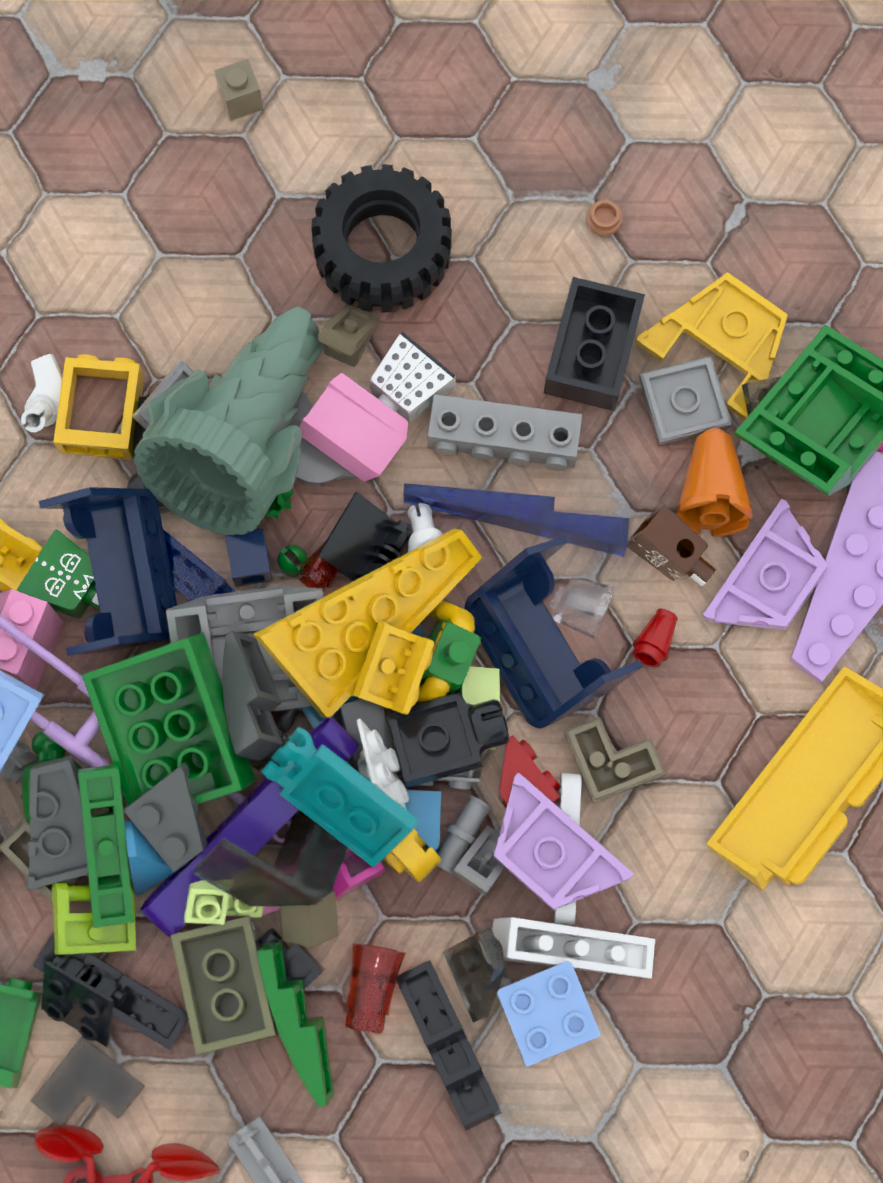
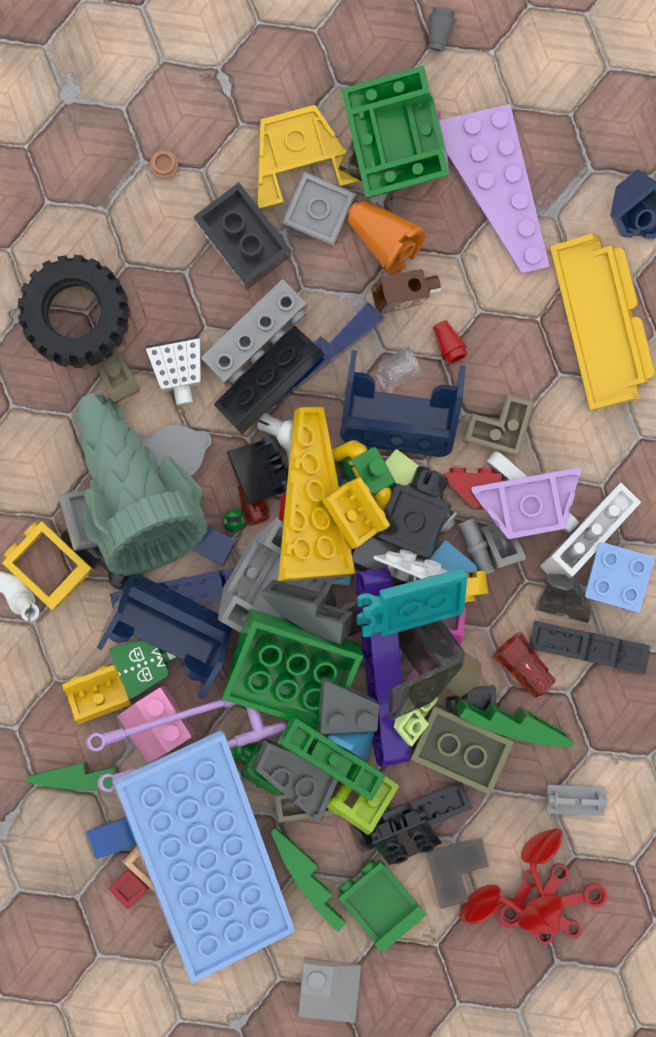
camera: 55 degrees left, 10 degrees up
bright pink slope [299,372,408,482] -> none
lavender wing [703,499,828,630] -> none
none -> black tile [214,326,325,435]

